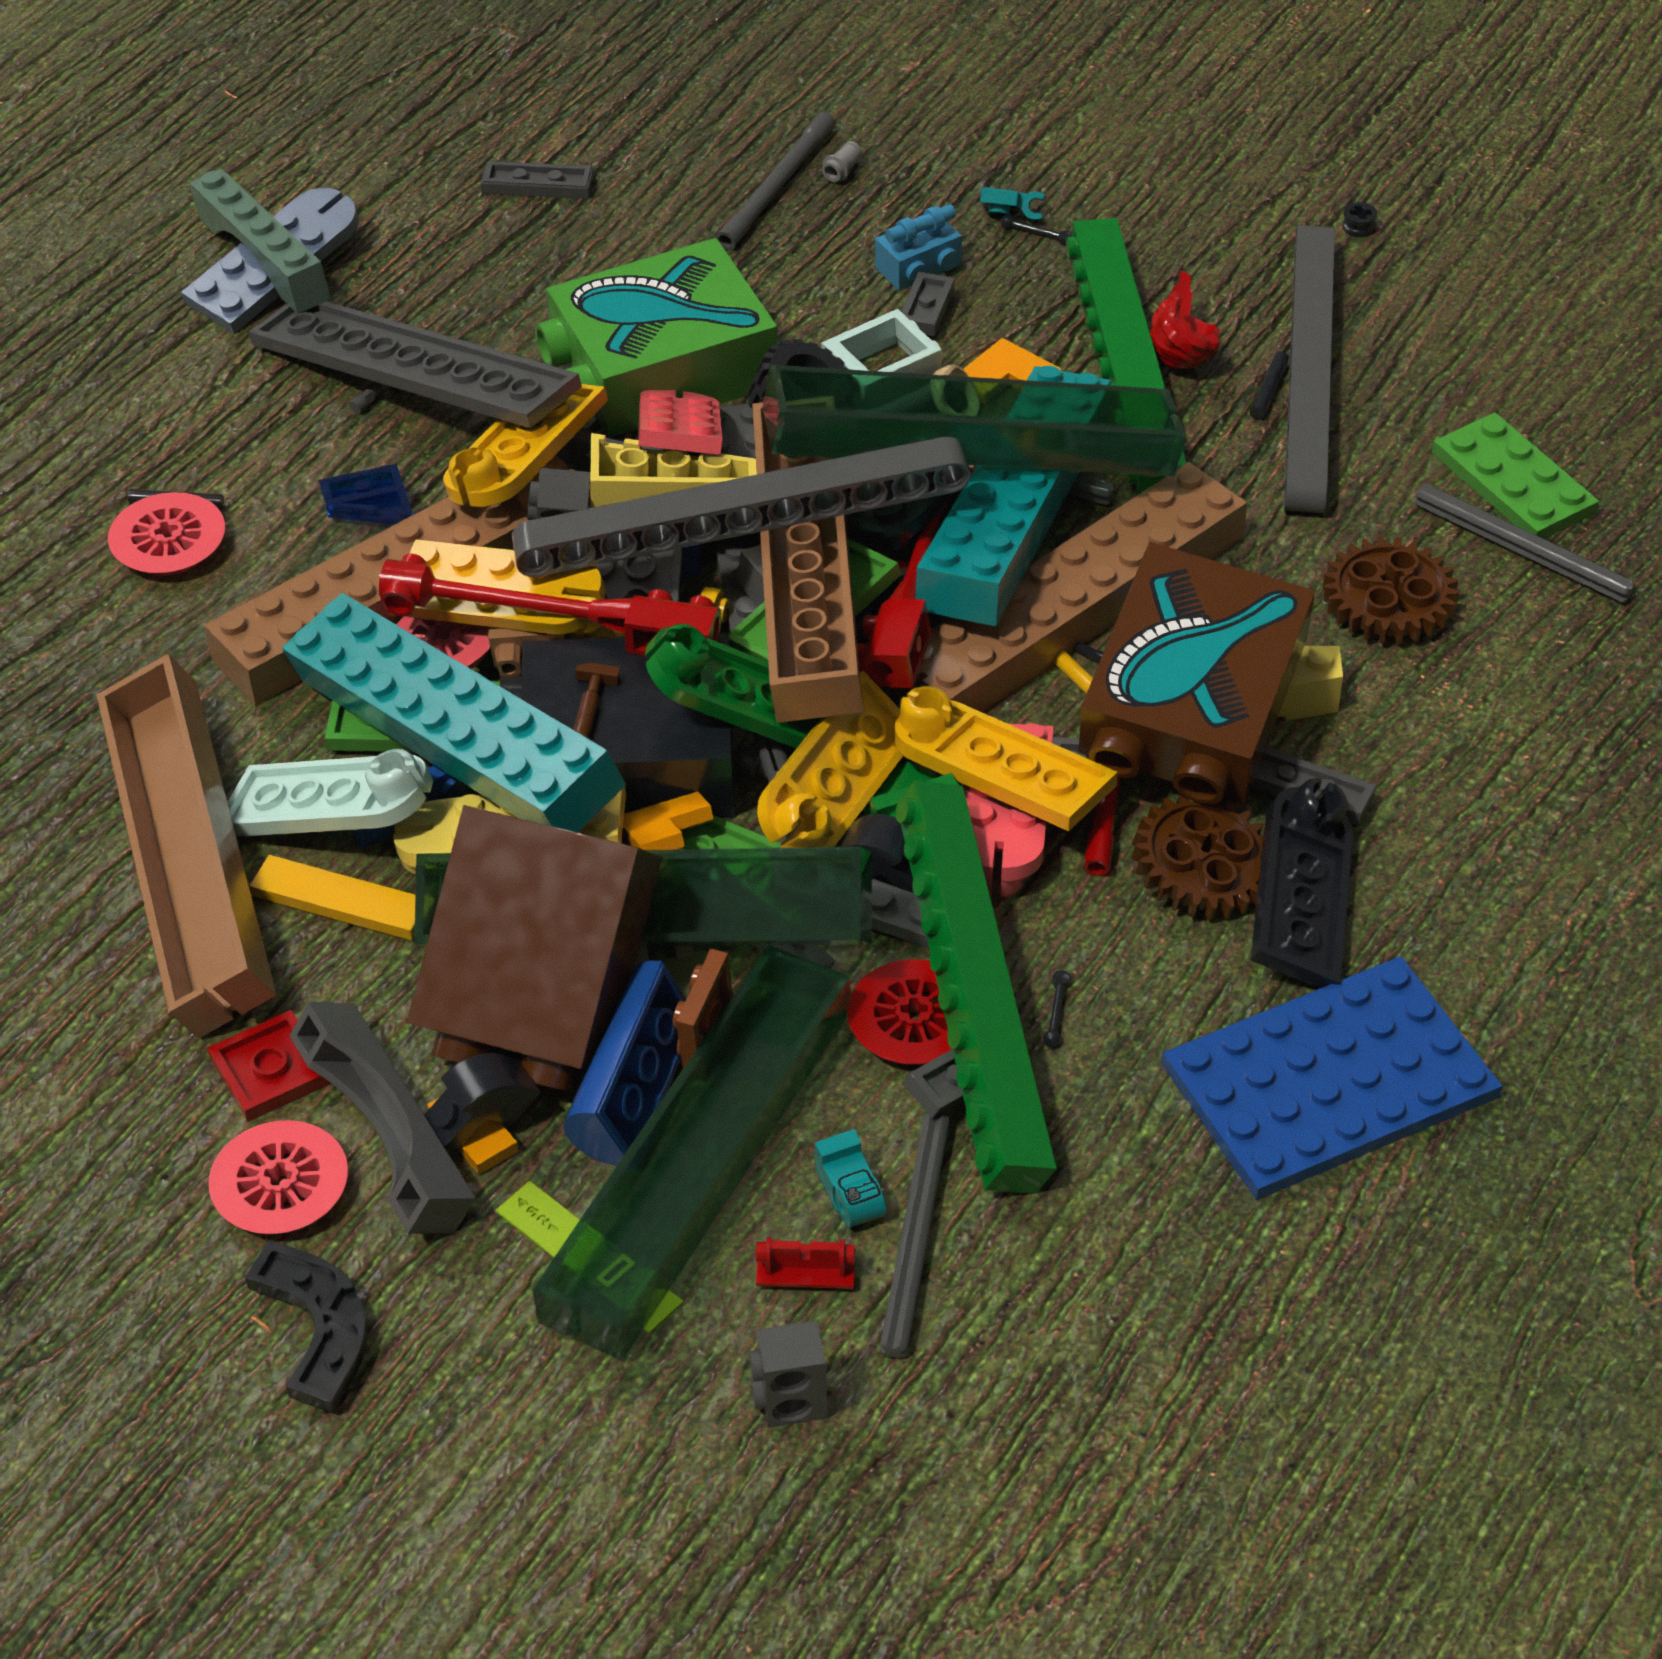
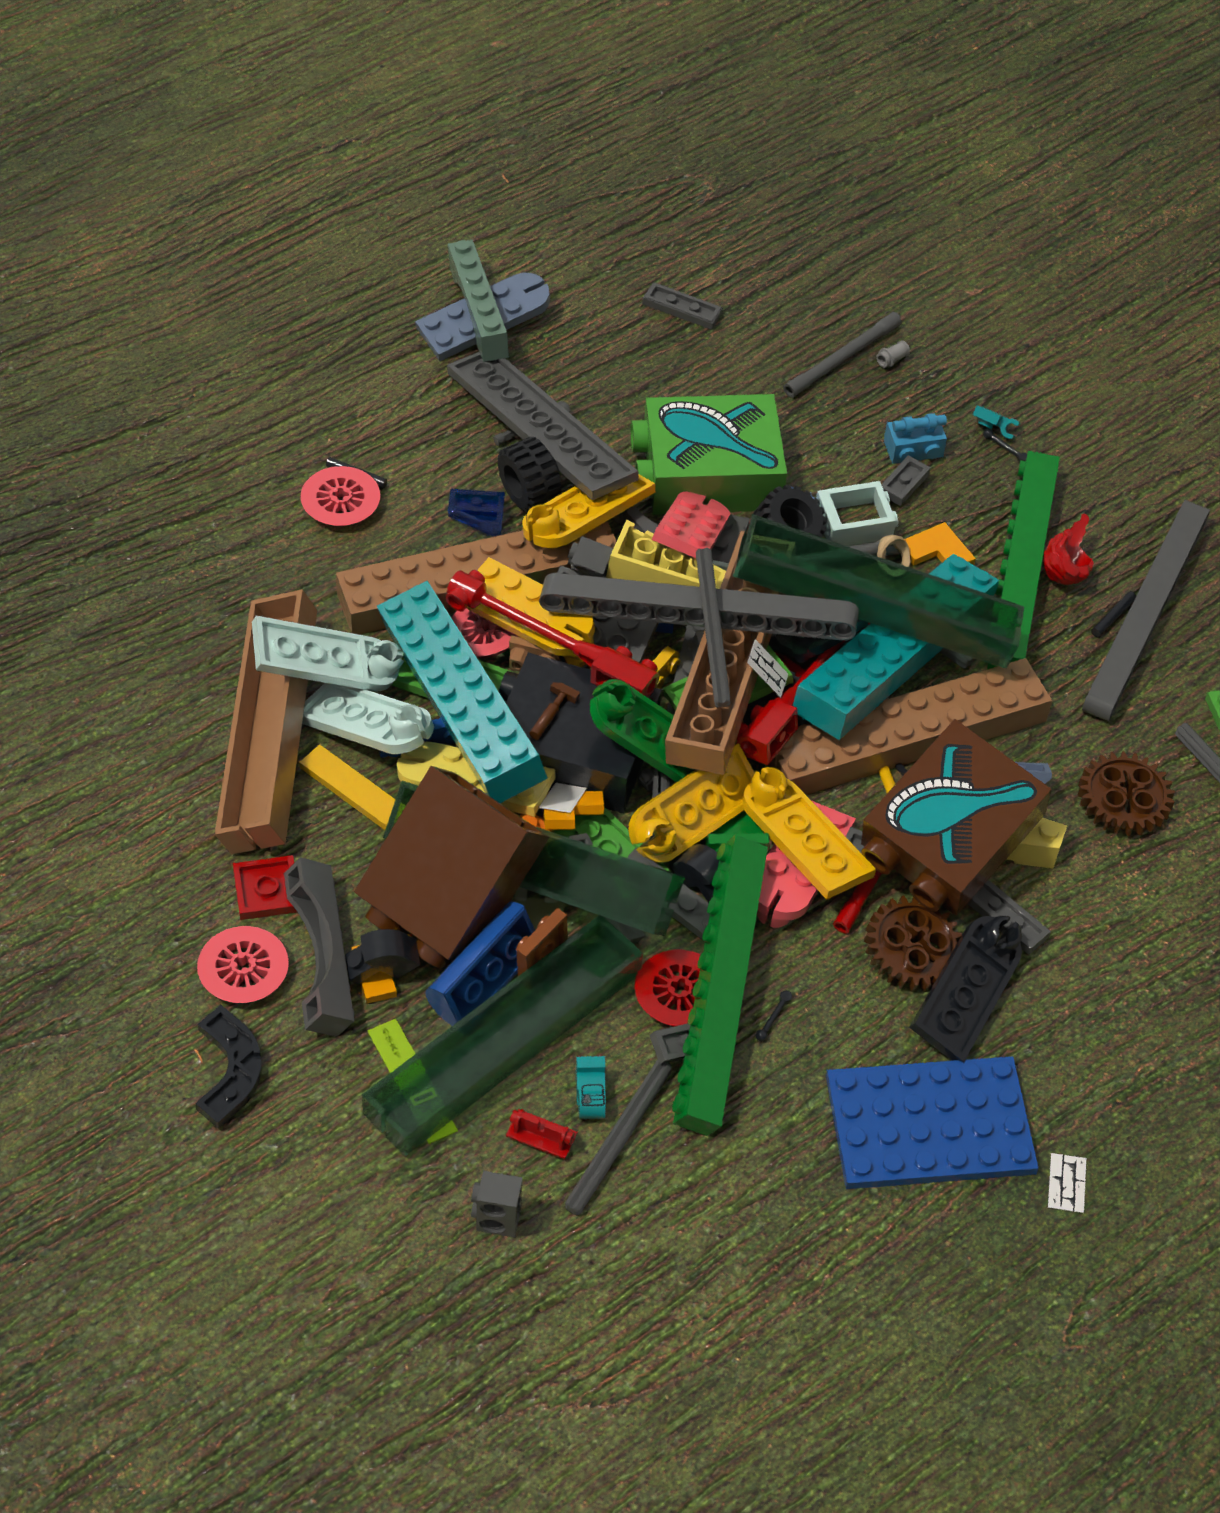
camera: 15 degrees right, 5 degrees up
none -> light aqua plate [252,616,404,691]
none -> black tyre [498,437,561,513]
none -> white sticker [539,783,587,813]
none -> dark grey axle [696,548,731,708]
none -> white sticker [747,639,788,698]
none -> white sticker [1048,1153,1086,1213]

